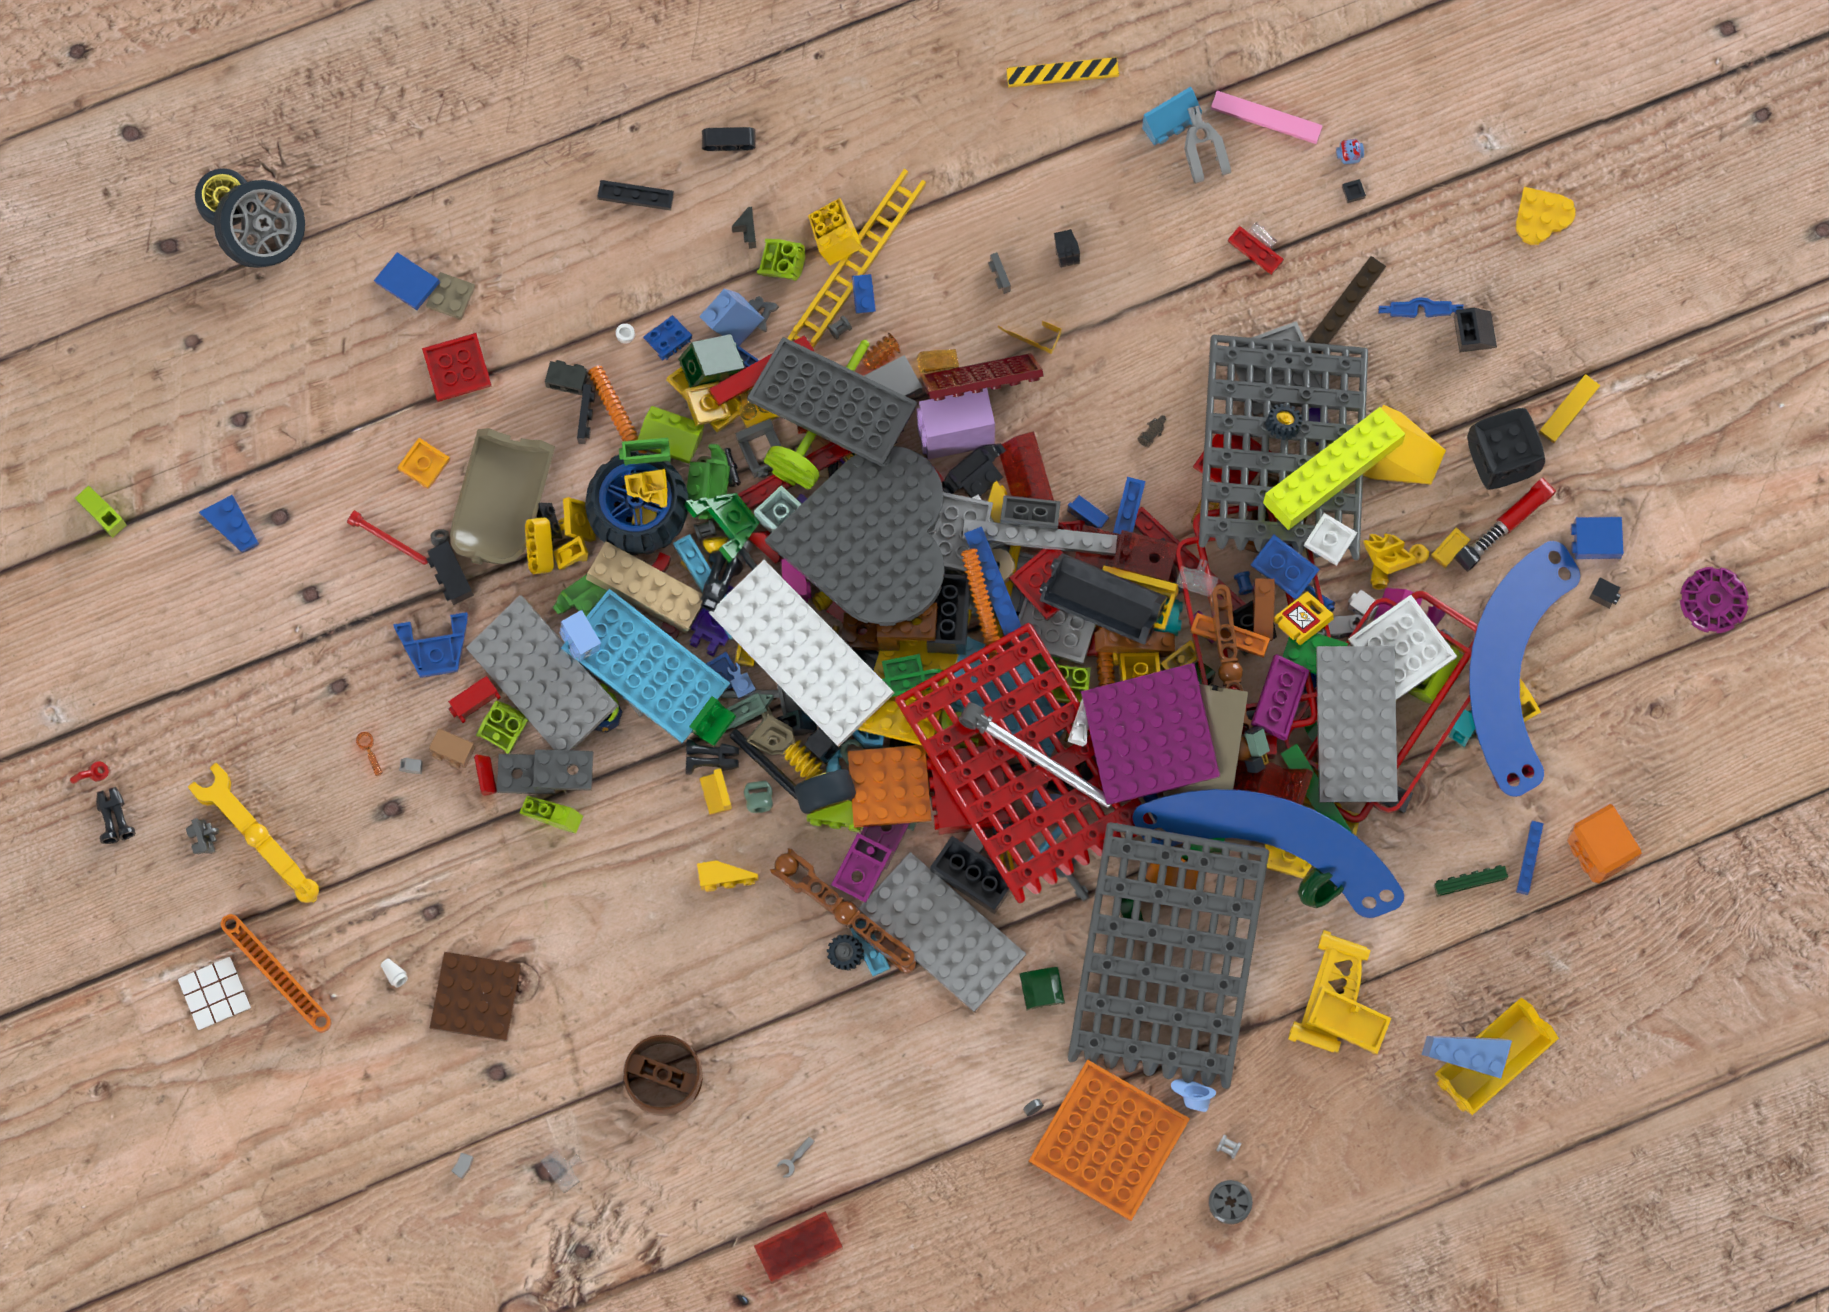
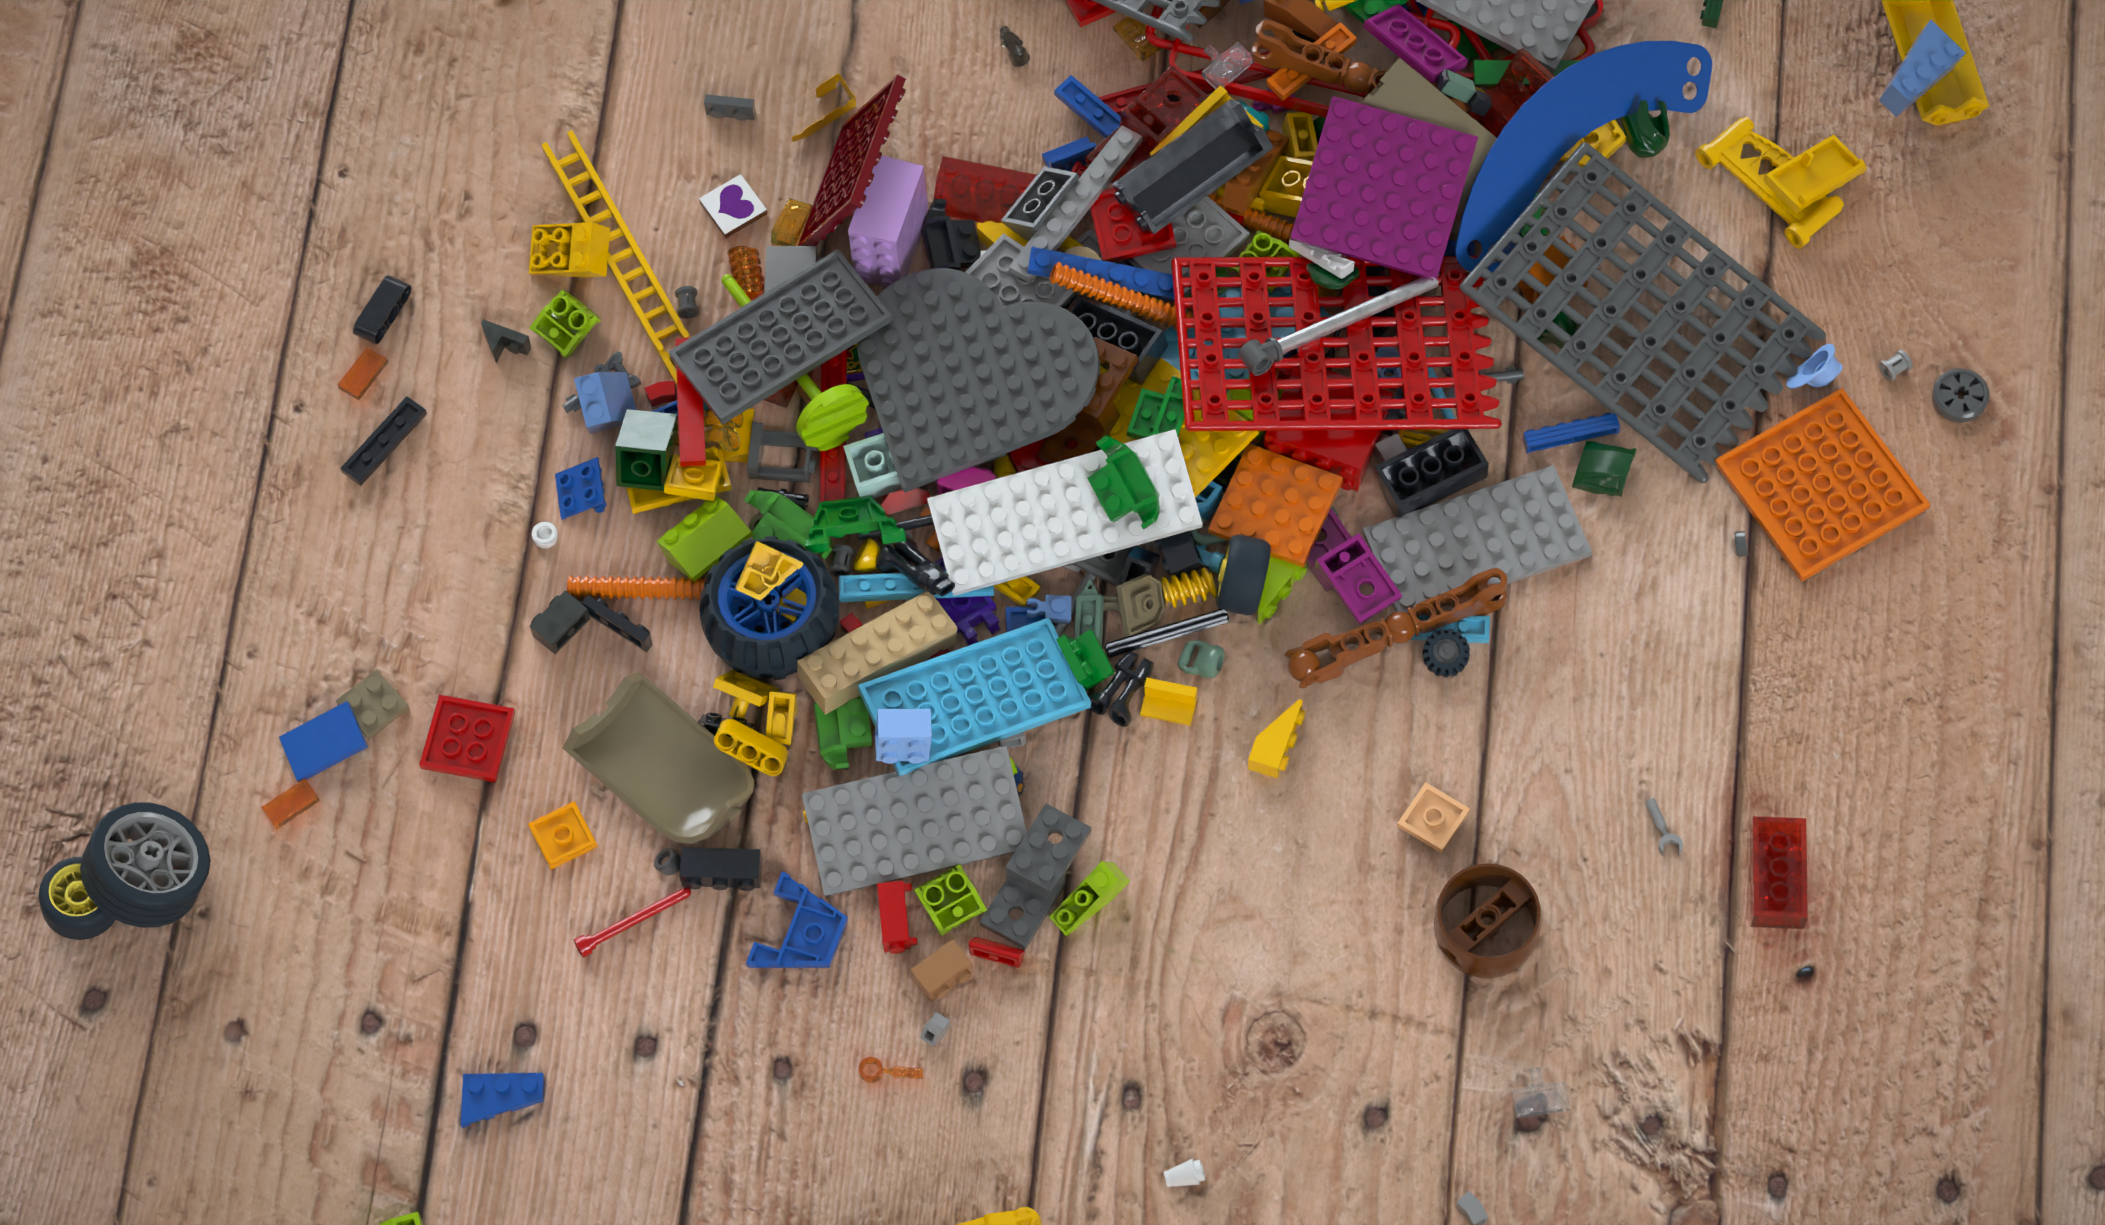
camera: 60 degrees left, 10 degrees down
reddish brown plate [430,952,522,1041] -> none
bright green window [619,438,671,466] -> none
blue plate [852,274,876,314] -> none
black hand [1054,229,1080,268] -> none
blue bush [1234,571,1253,595] -> none
none -> clear orange tile [261,778,320,830]
none -> clear orange tile [338,347,388,400]
none -> red piece [644,381,677,407]
none -> tile [699,174,768,238]
none -> green plate [1087,436,1160,529]
none -> dark green piece [1306,263,1359,289]
none -> light nougat plate [1397,782,1470,854]
none -> blue piece [1523,412,1620,453]

